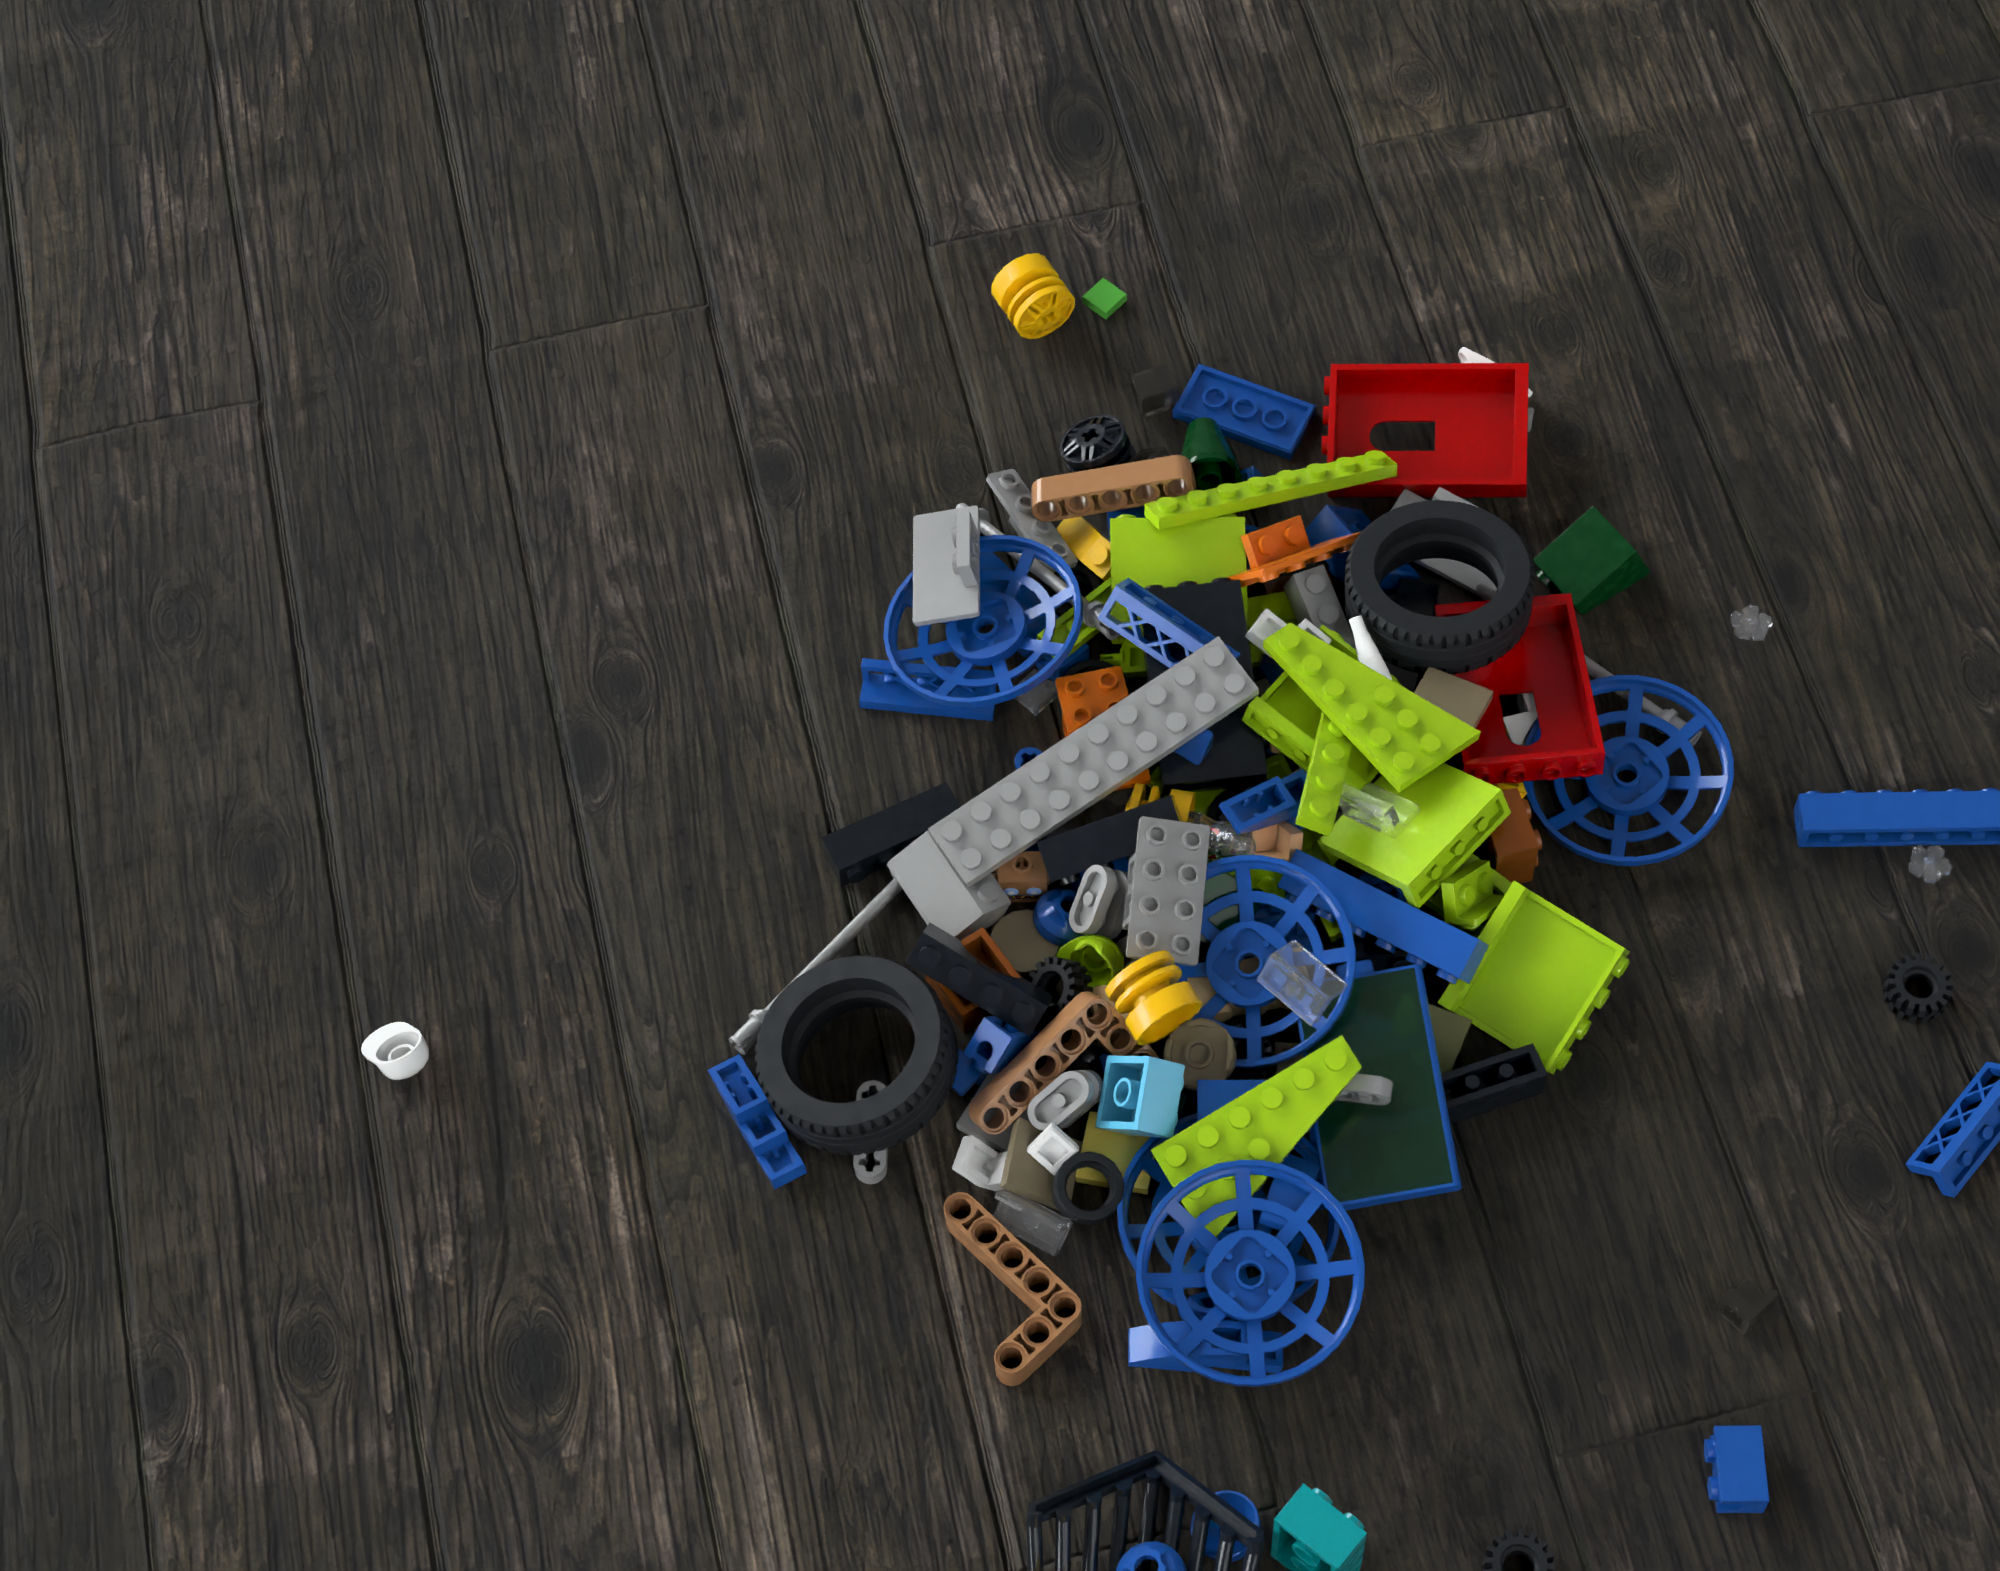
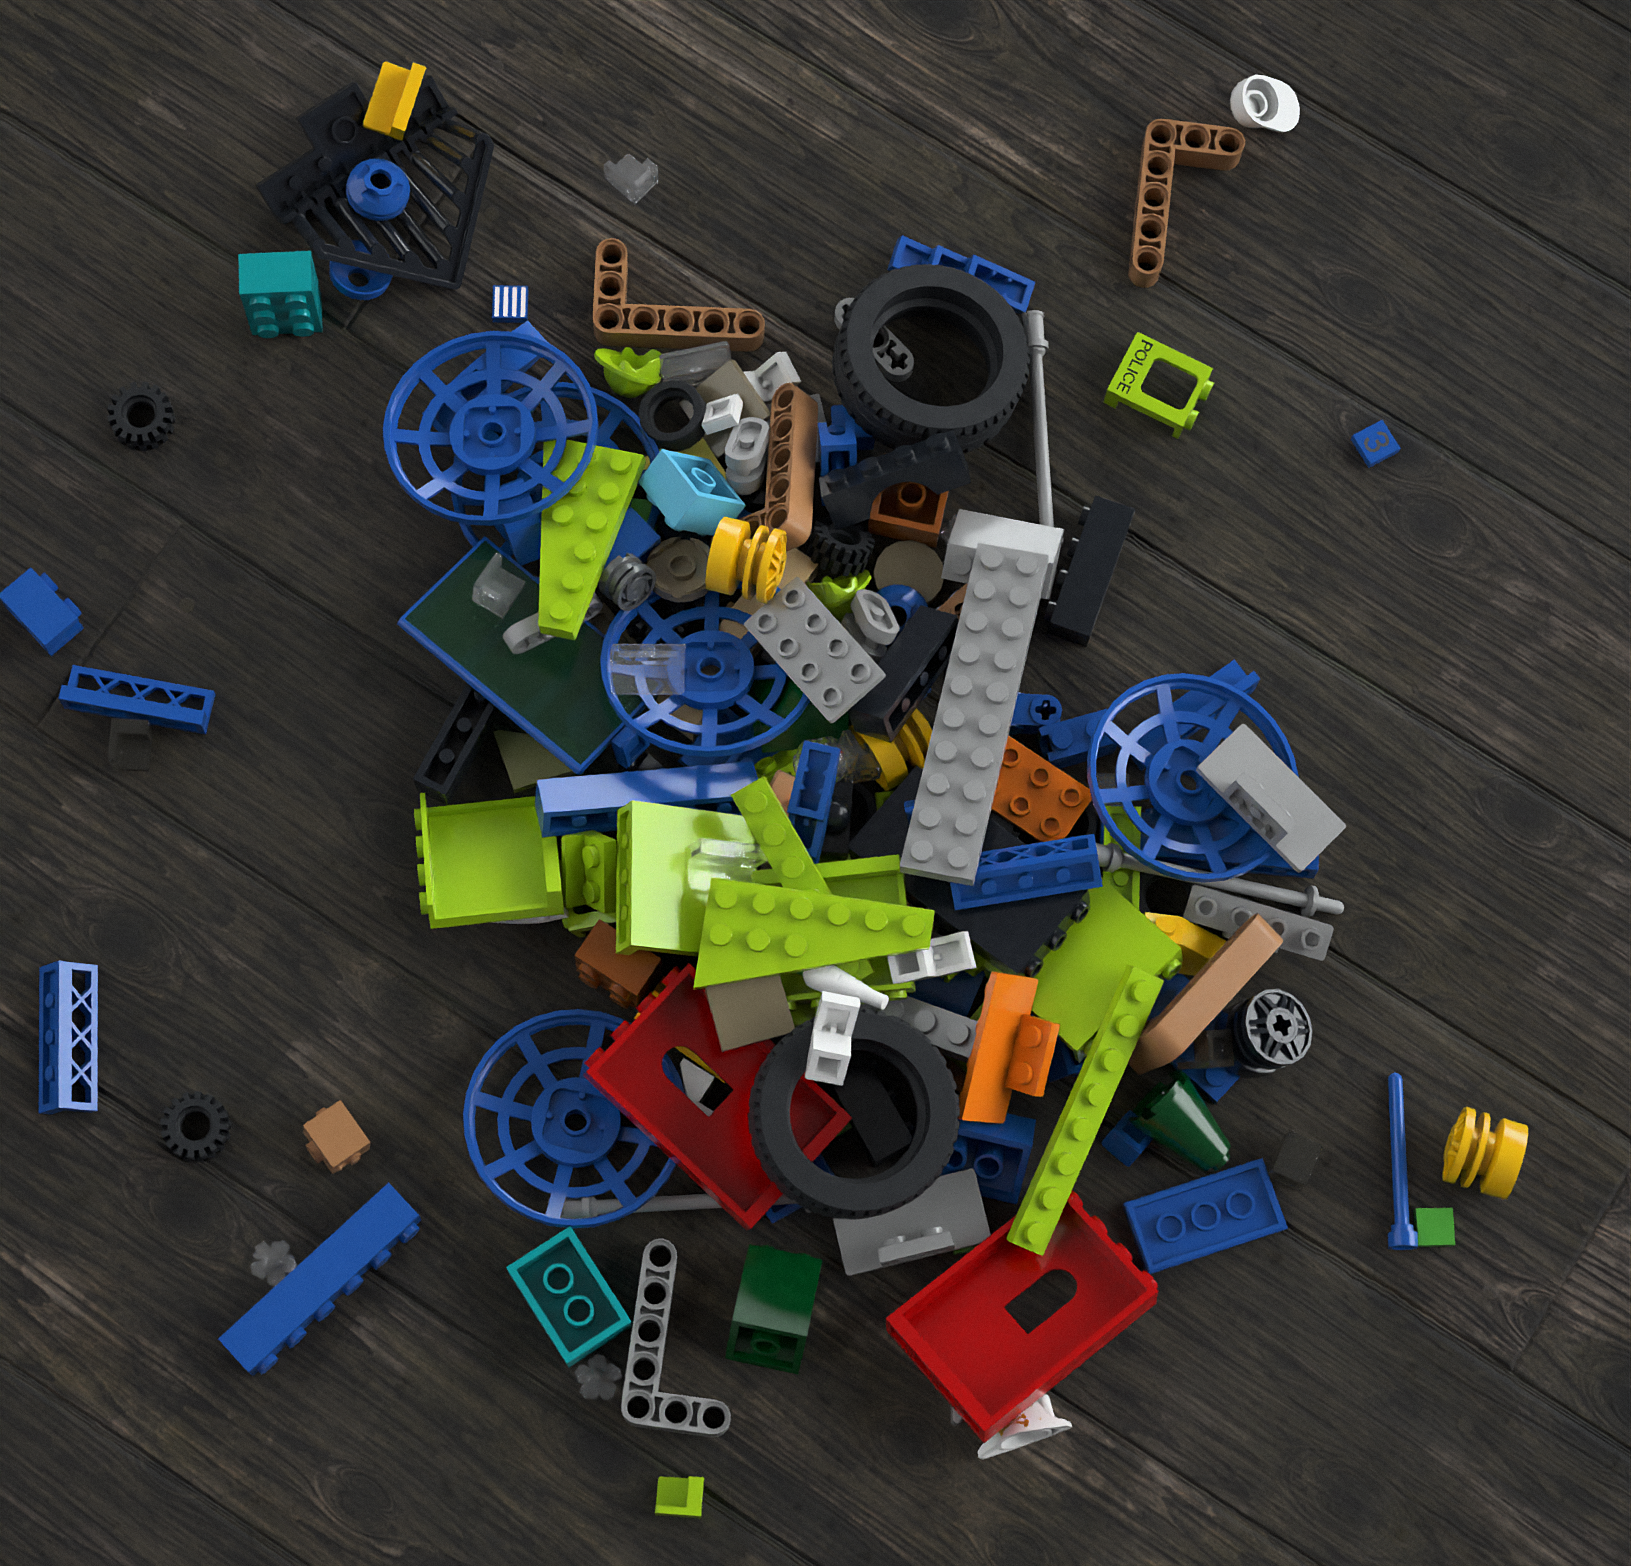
camera: 125 degrees right, 15 degrees up
none -> blue fence [58,665,215,735]
none -> medium nougat head [303,1100,370,1174]
none -> clear panel [472,553,525,618]
none -> blue tile [492,285,529,323]
none -> teal brick [506,1226,632,1368]
none -> lime piece [594,347,663,398]
none -> dark grey wheel [599,553,656,611]
none -> clear panel [604,154,658,204]
none -> light grey beam [621,1238,731,1437]
none -> lime panel [655,1476,704,1519]
none -> white slope [805,991,860,1085]
none -> blue brick [1035,709,1117,769]
none -> lime window [1103,332,1214,439]
none -> medium nougat beam [1128,119,1245,288]
none -> blue tile [1351,420,1401,468]
none -> blue piece [1387,1073,1418,1250]

